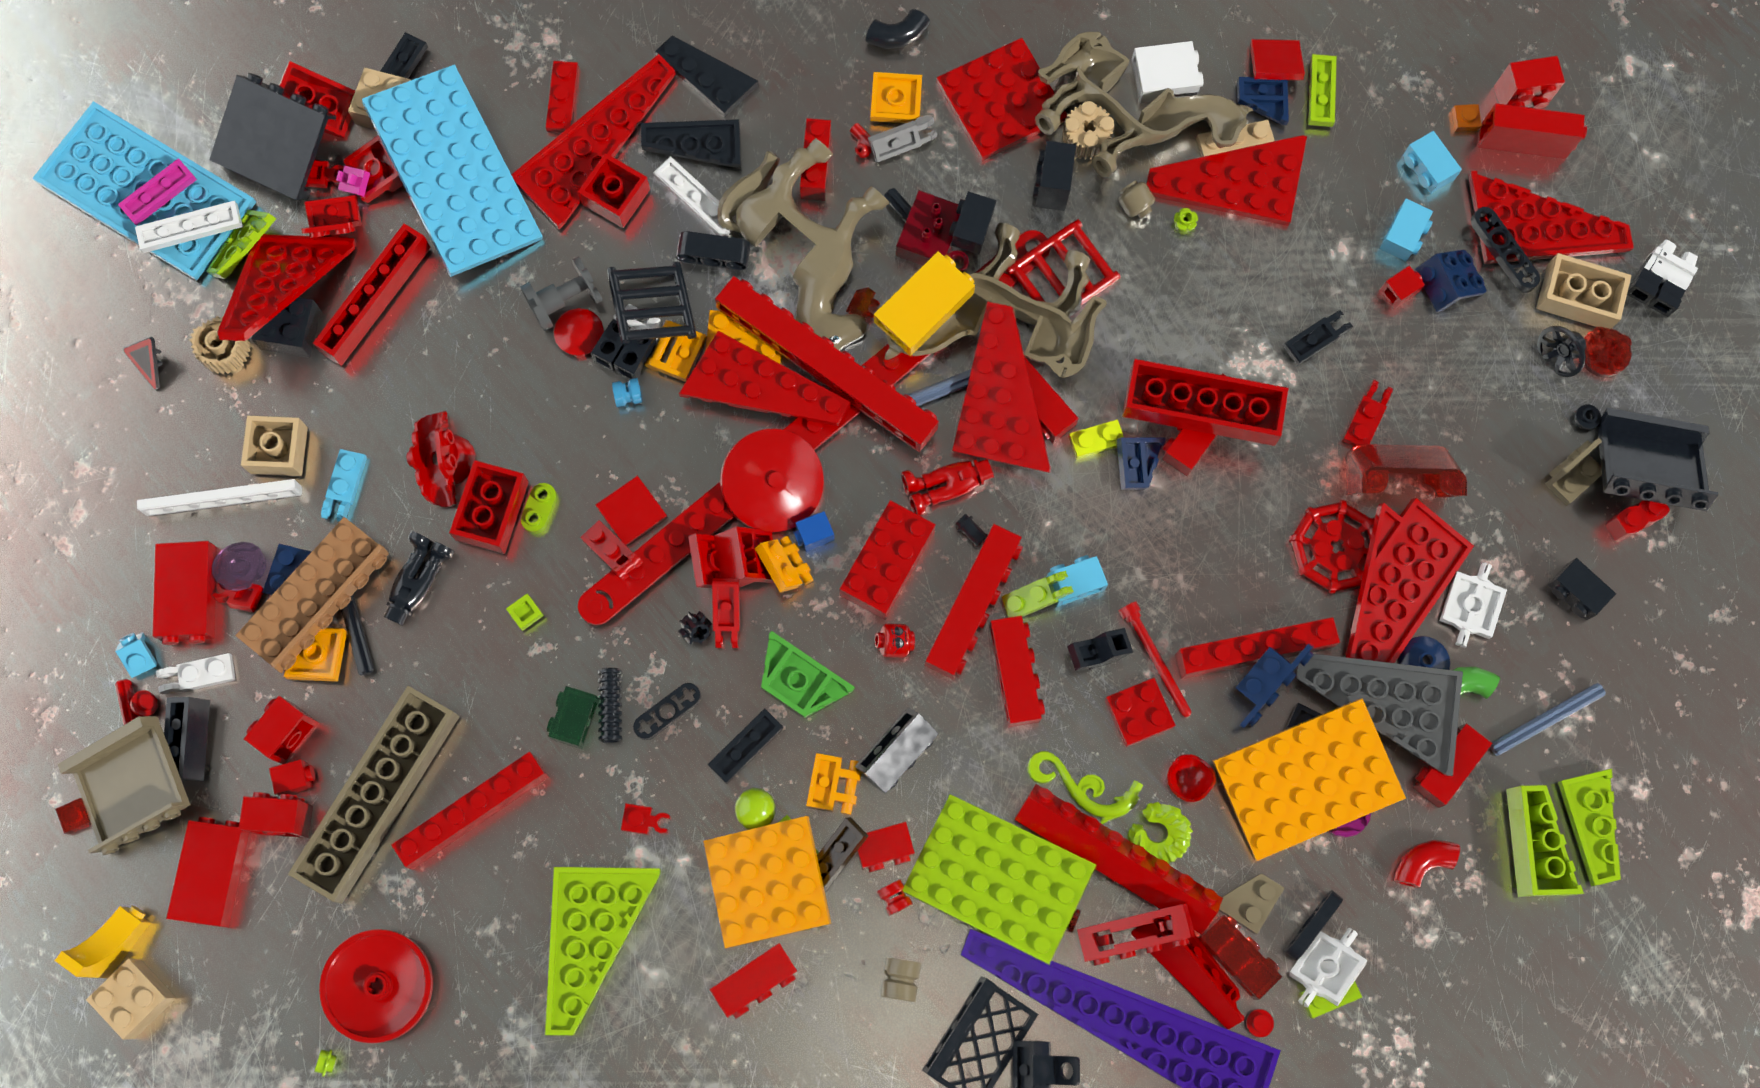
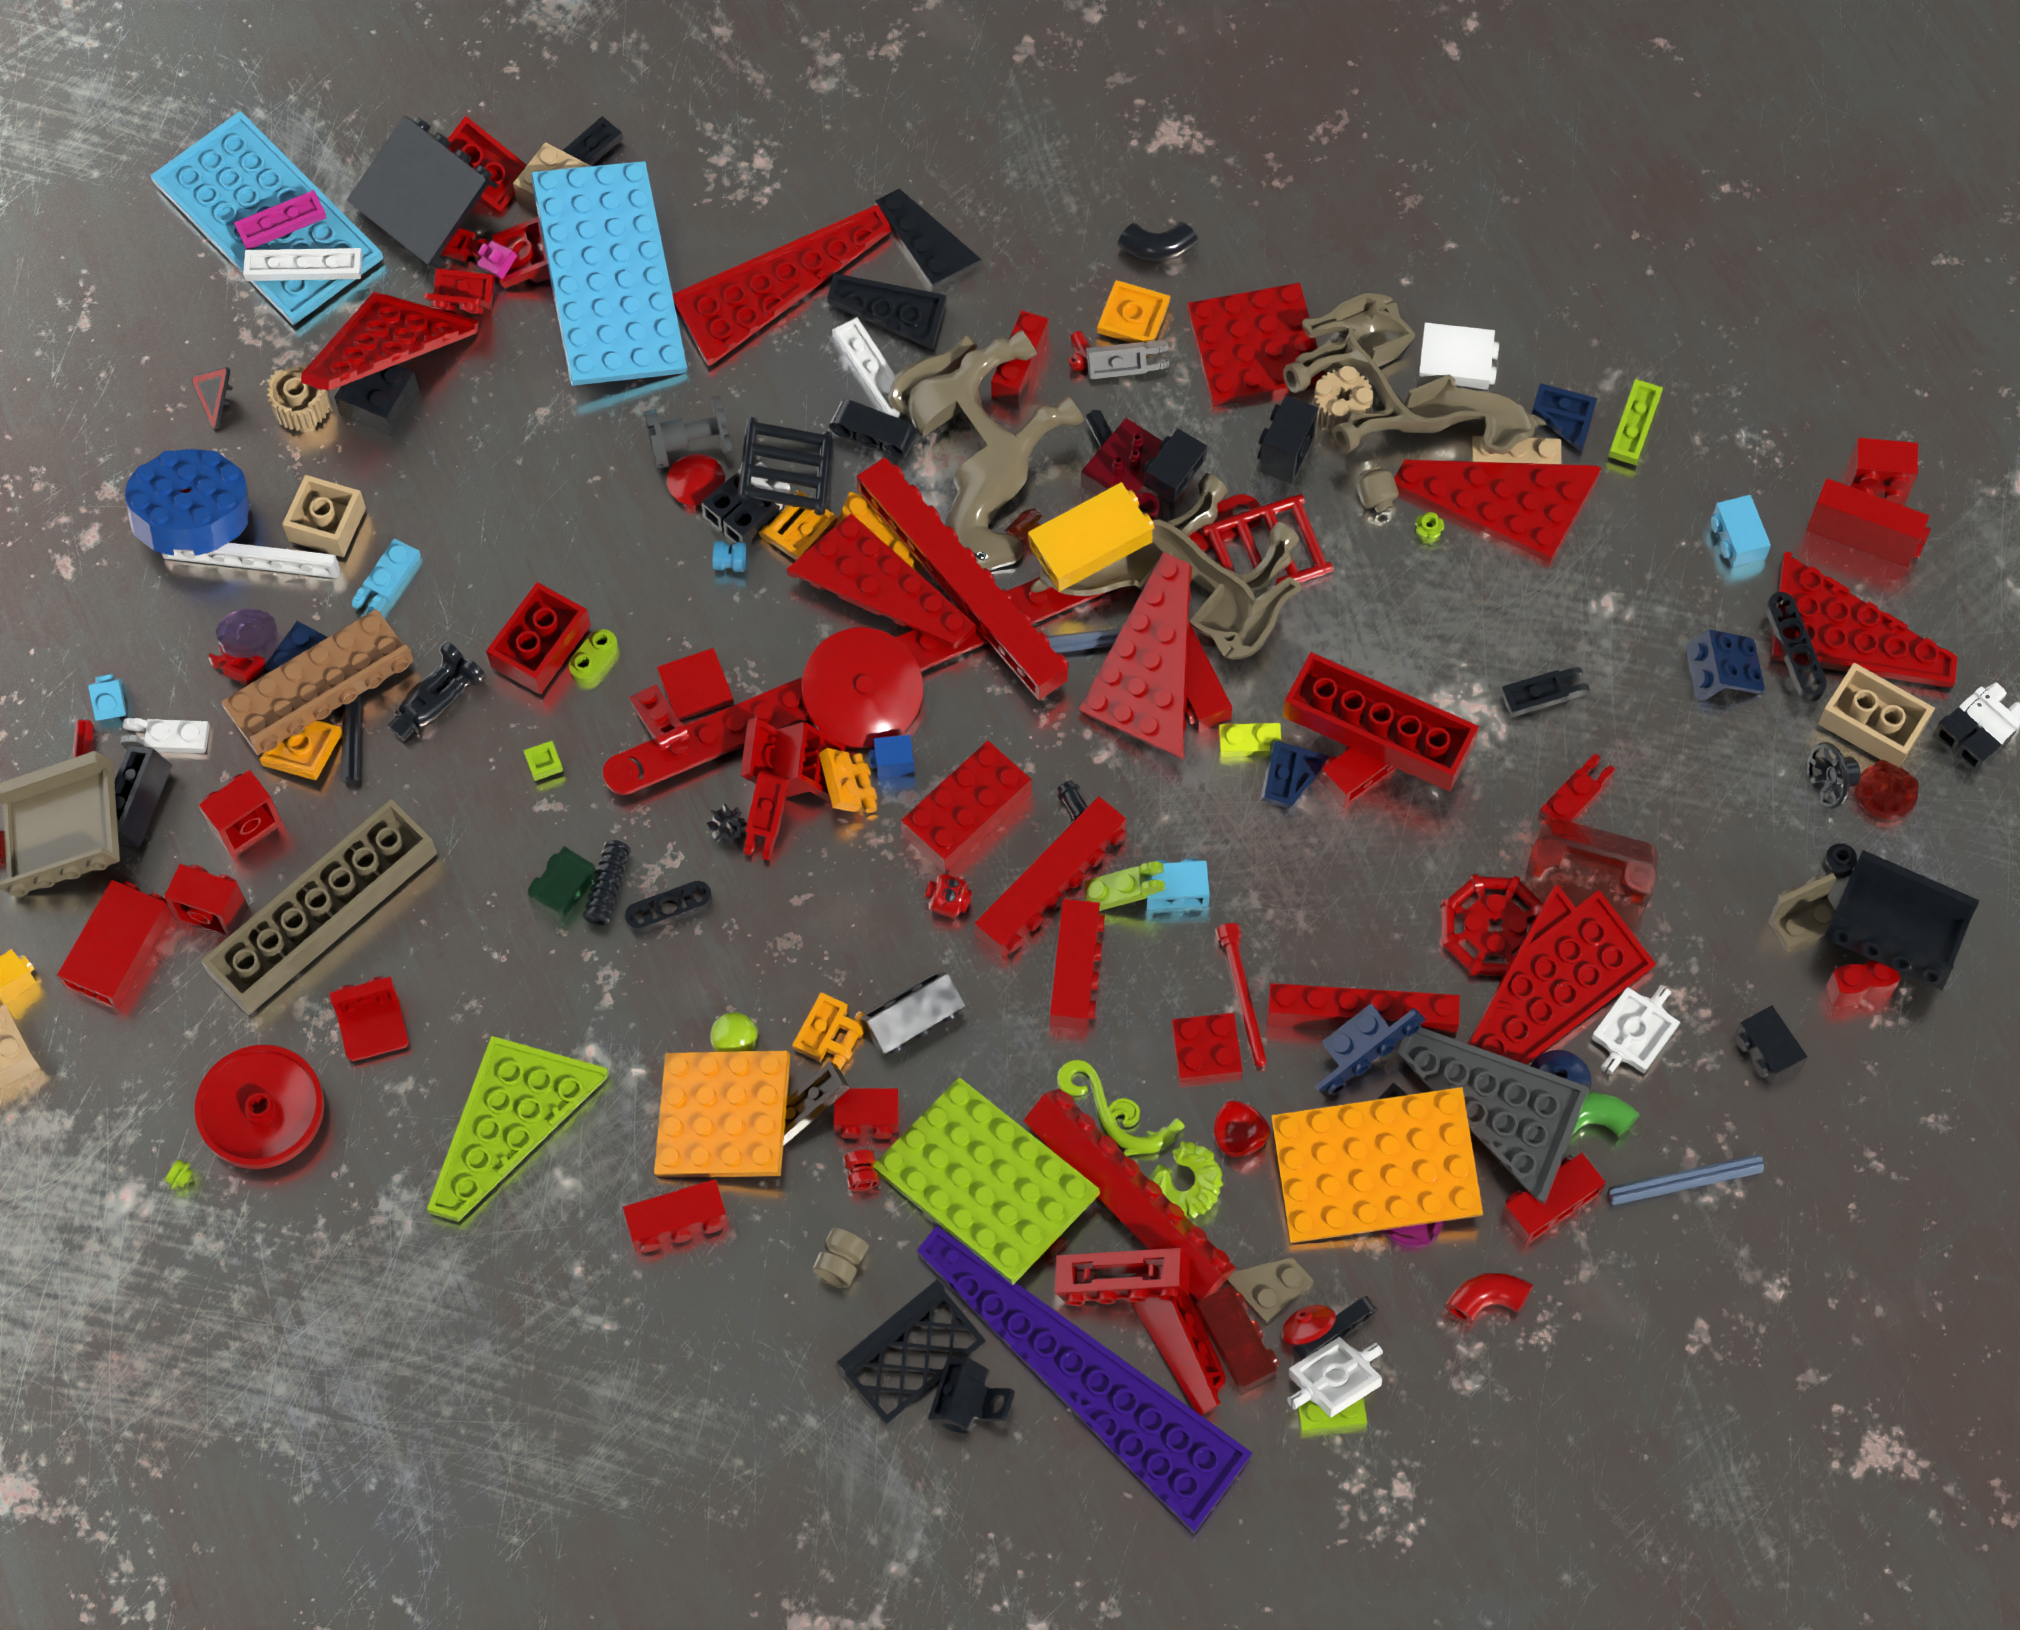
camera: 20 degrees right, 10 degrees down
red plate [130,690,158,717] -> none
red brick [153,541,217,645] -> none
lime wing [206,210,276,279] -> none
red brick [269,759,315,796] -> none
red brick [313,223,431,366] -> none
red brick [391,751,549,870] -> none
red piece [406,411,476,507] -> none
red plate [546,61,579,133] -> none
red brick [578,153,650,228] -> none
red plate [621,803,671,835] -> none
black plate [707,708,784,784] -> none
bright green wing [761,631,855,718] -> none
red piece [901,459,994,516] -> none
black brick [1067,628,1134,671] -> none
red plate [1246,1009,1274,1037] -> none
red tile [1250,39,1305,80] -> none
medium azure brick [1379,198,1433,261] -> none
red brick [1379,265,1425,310] -> none
orange plate [1452,104,1482,132] -> none
lime wedge [1506,785,1584,897] -> none
lime wing [1558,769,1621,887] -> none
none -> blue piece [125,449,250,556]
none -> red bracket [329,976,409,1062]
none -> red piece [1281,1305,1336,1345]

